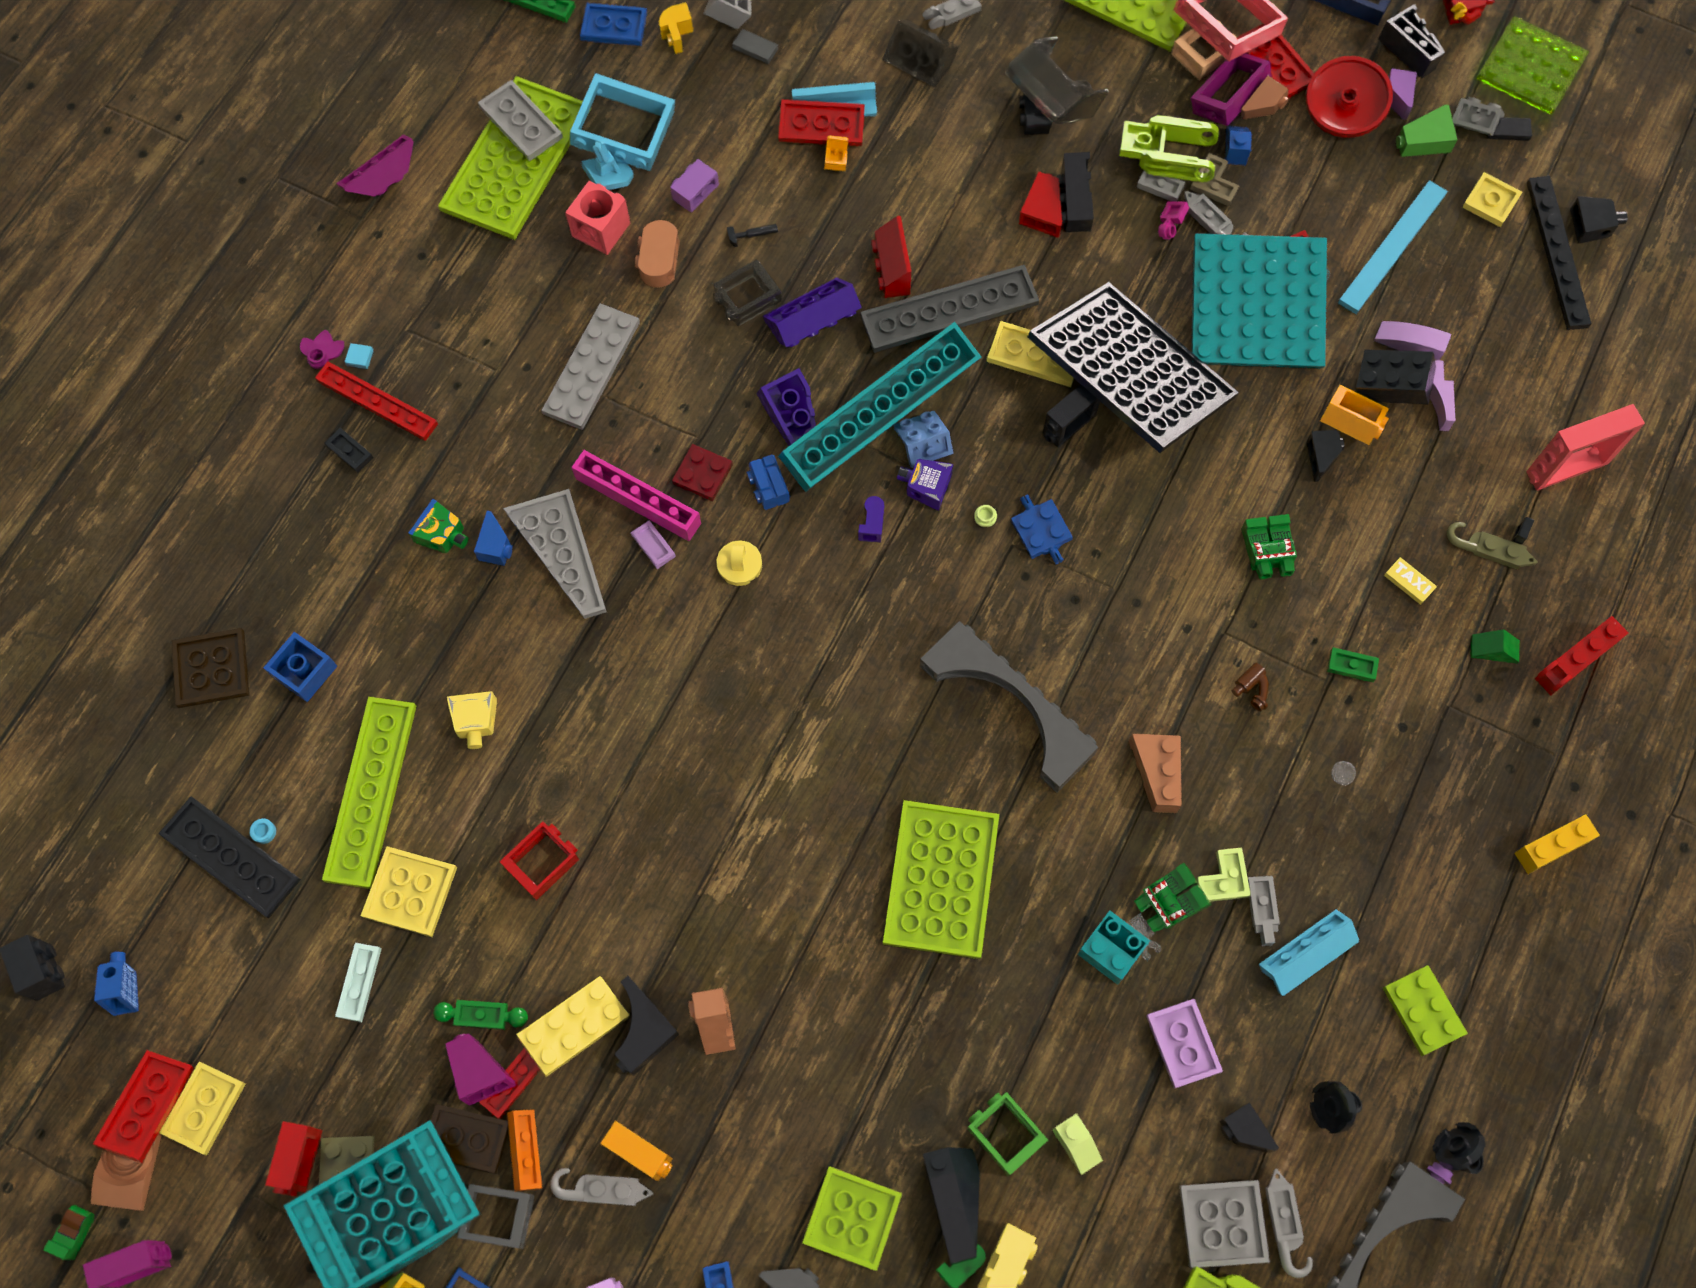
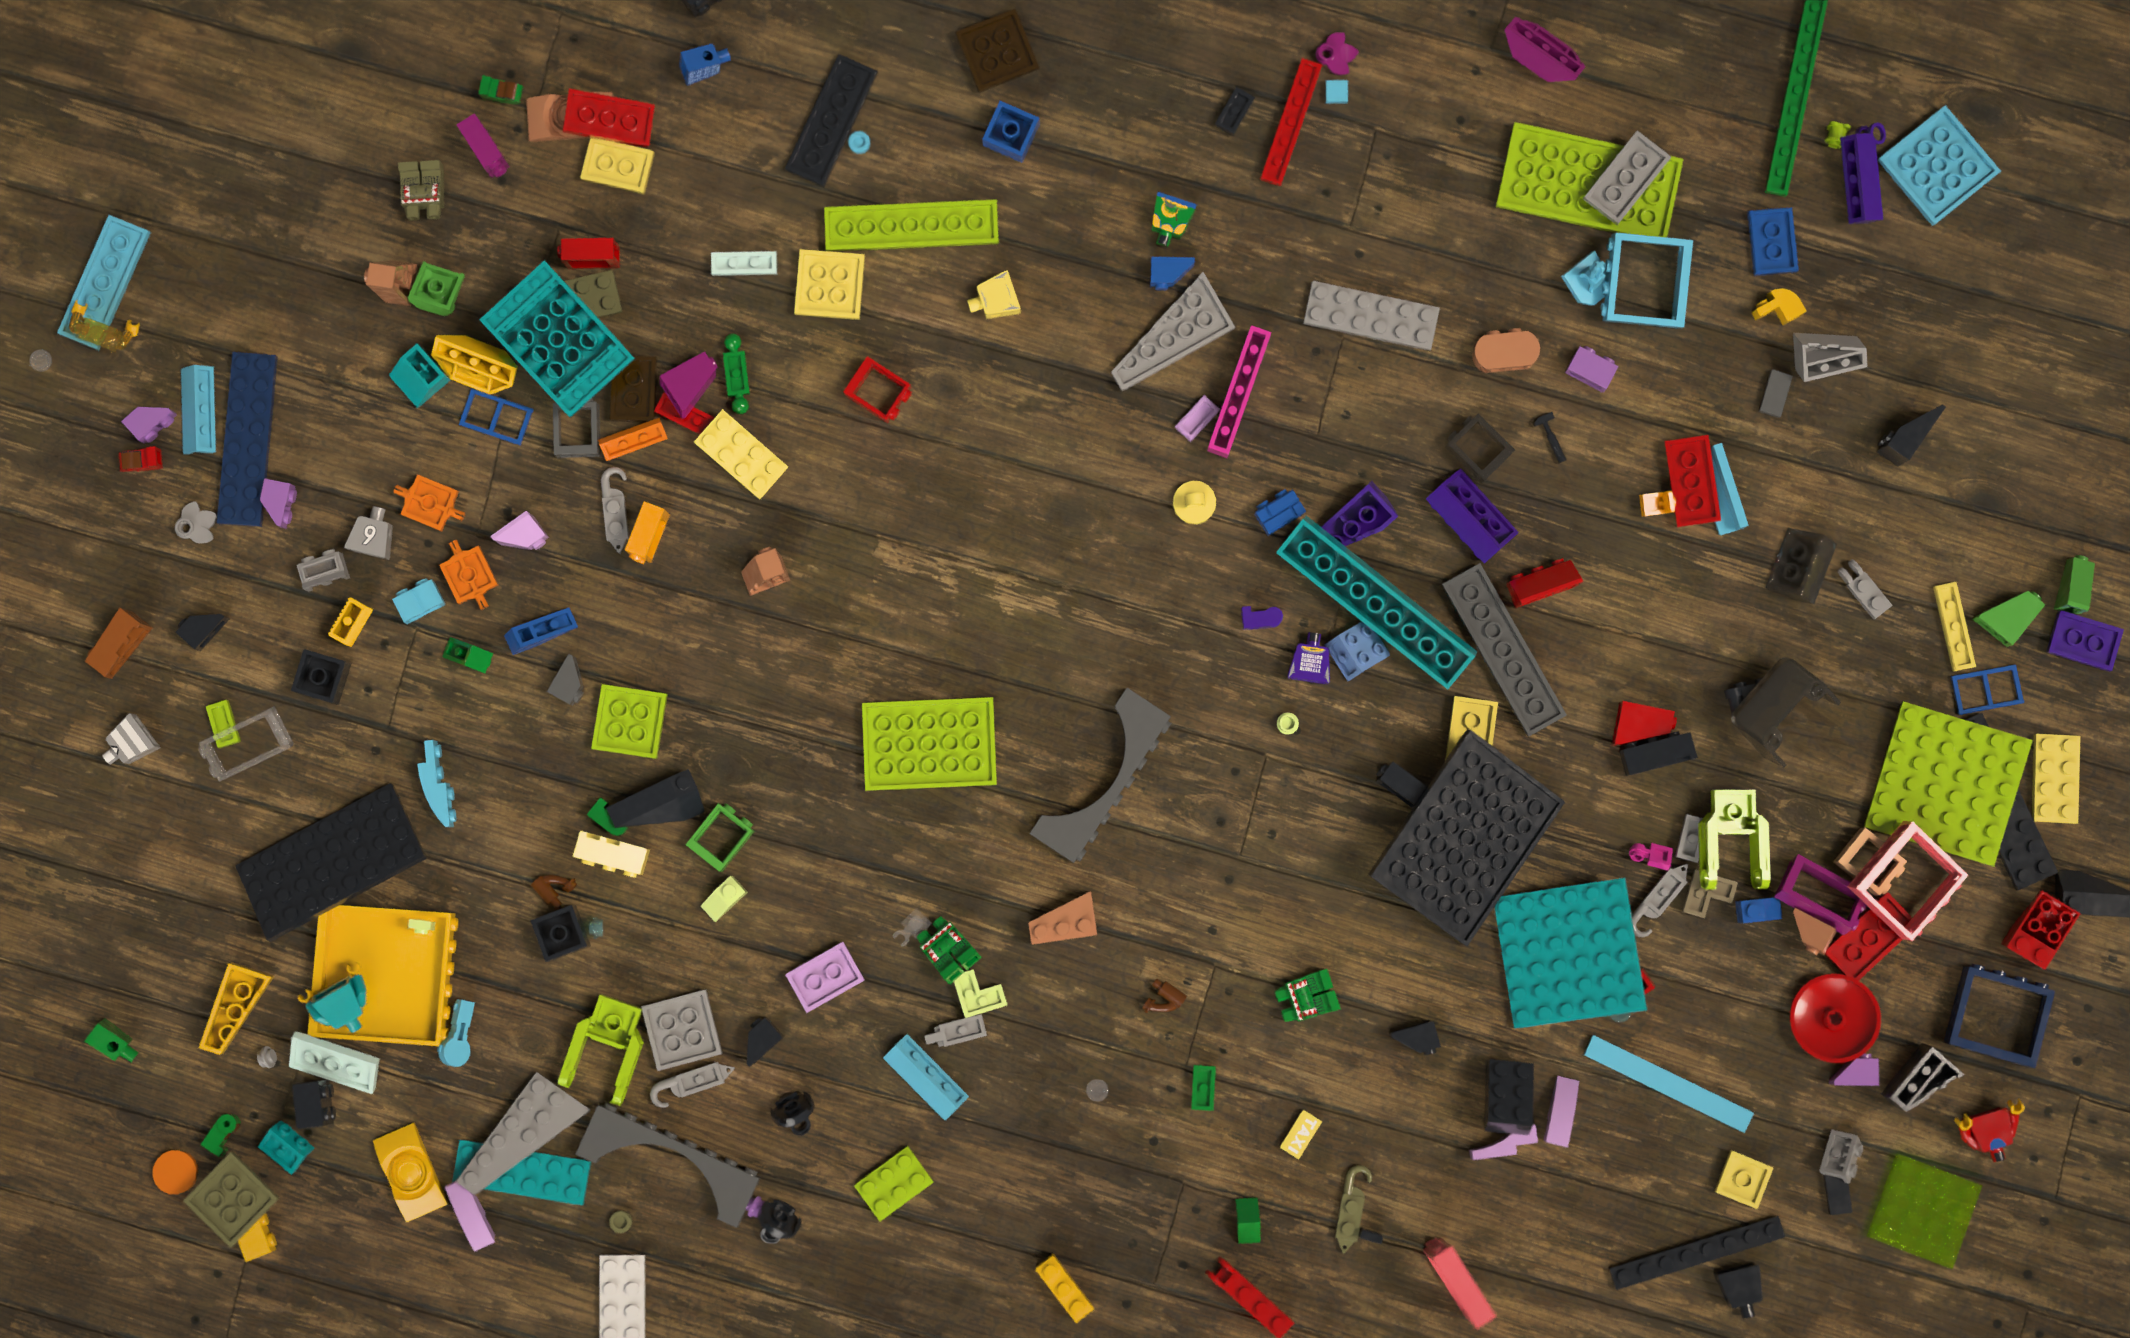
camera: 80 degrees right, 15 degrees up
coral brick [565,181,630,255] -> none
black arch [615,976,679,1076] -> none
dark red plate [672,444,733,501] -> none
blue plate [1011,495,1073,564] -> none
teal slope [1077,911,1150,985] -> none
light orange window [1320,385,1389,445] -> none
bright green slope [1396,105,1457,157] -> none

